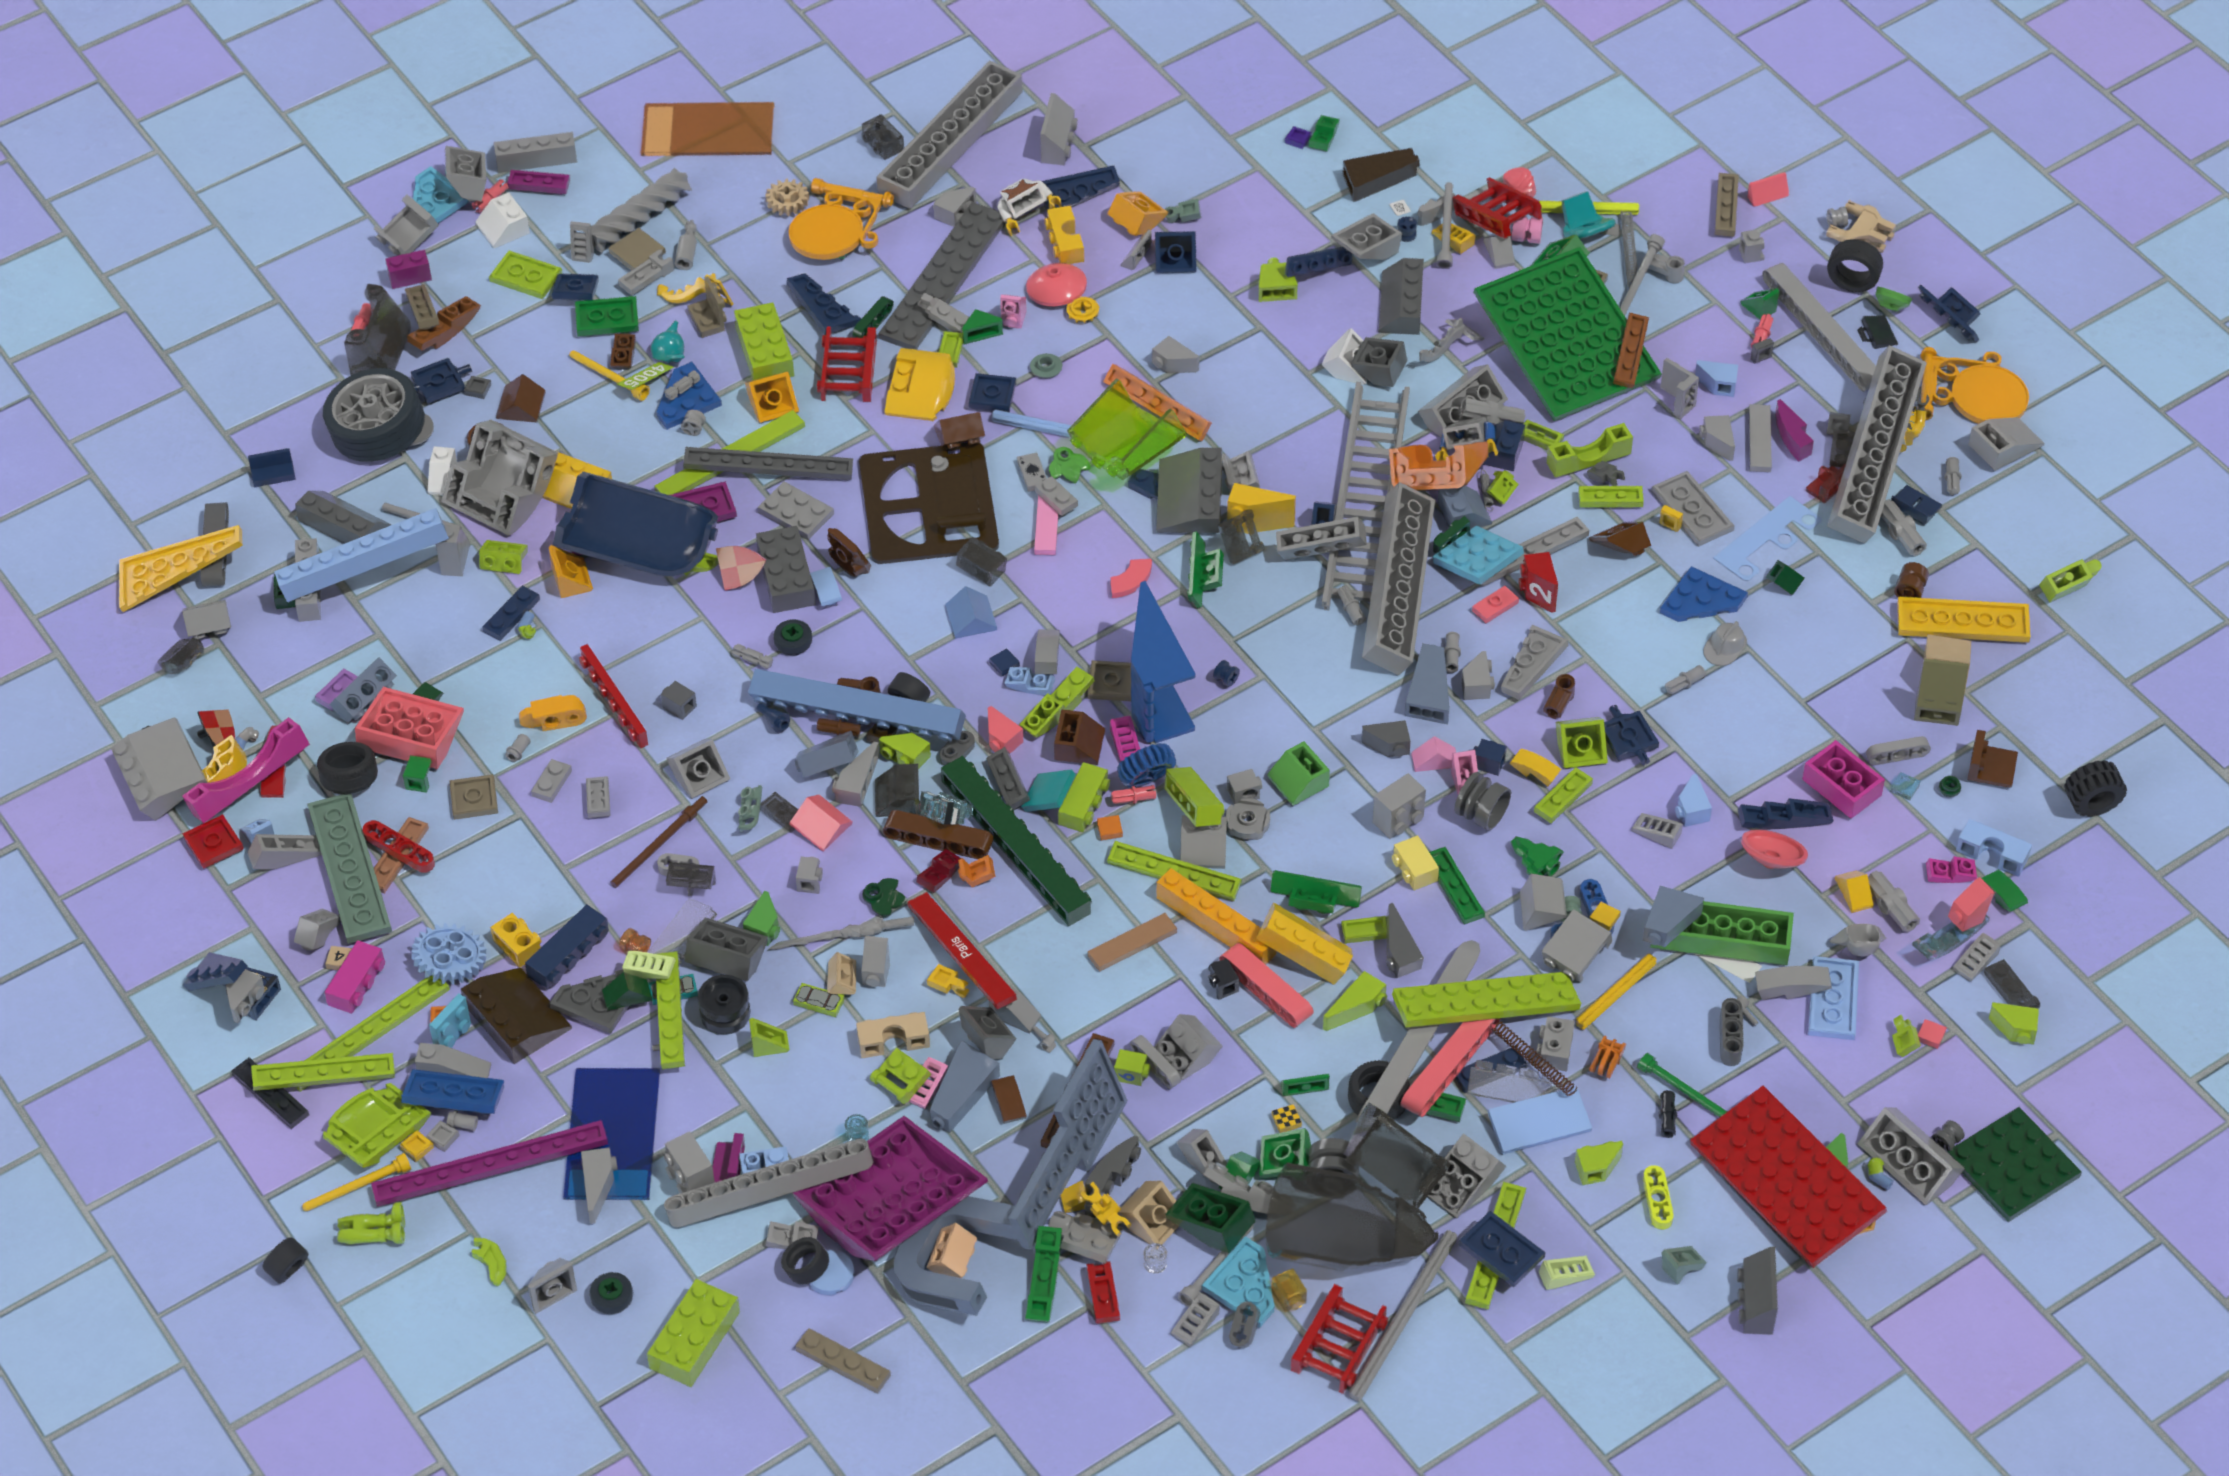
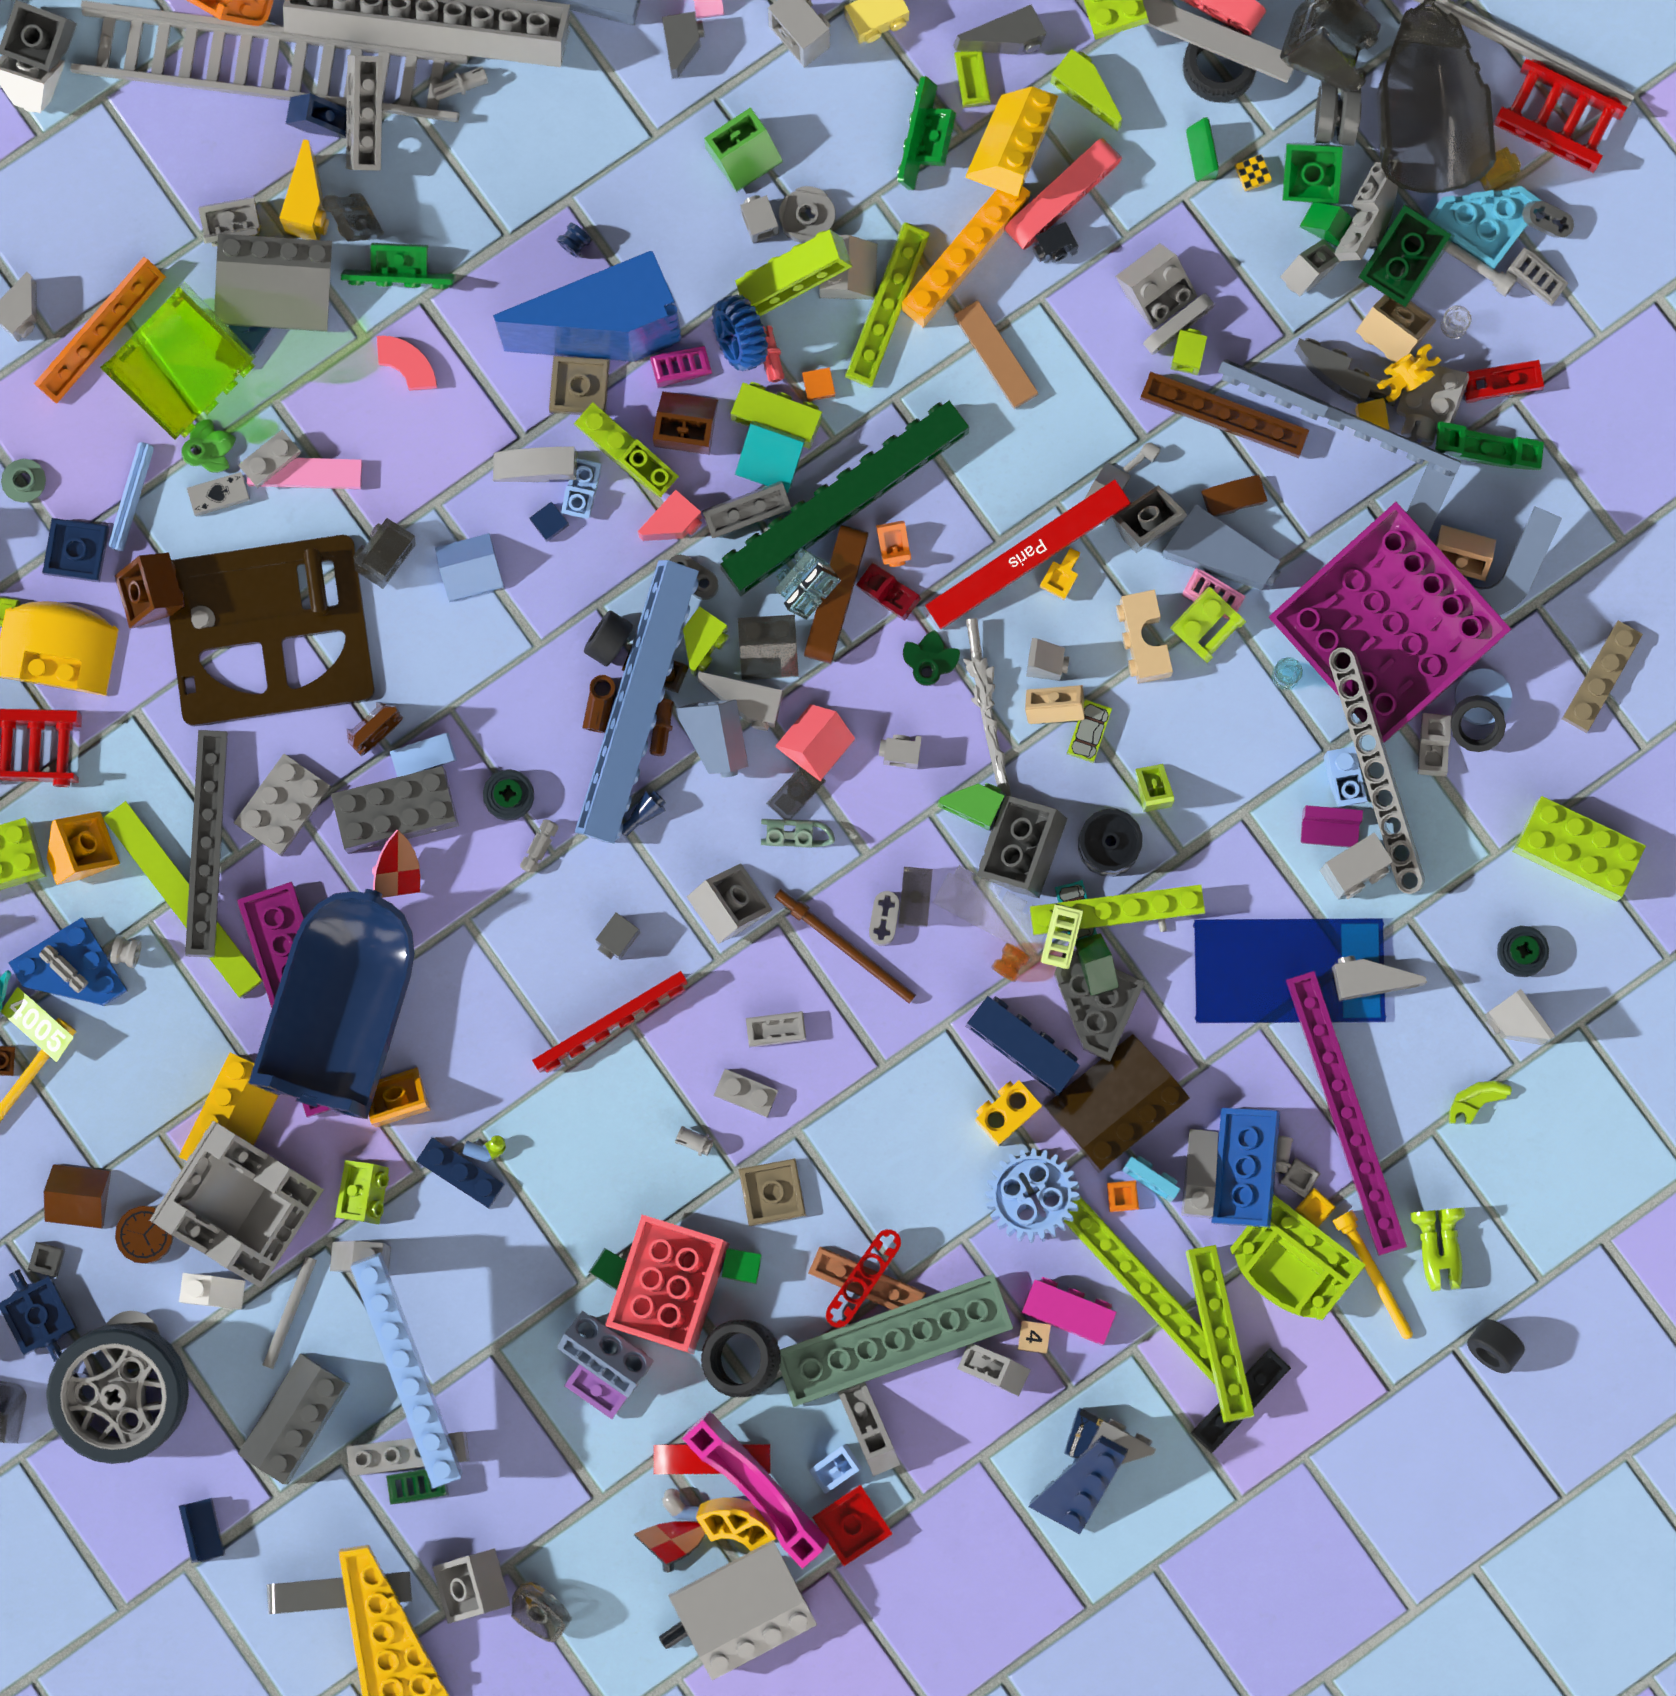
camera: 90 degrees left, 30 degrees up
light orange piece [519,695,587,731] -> none

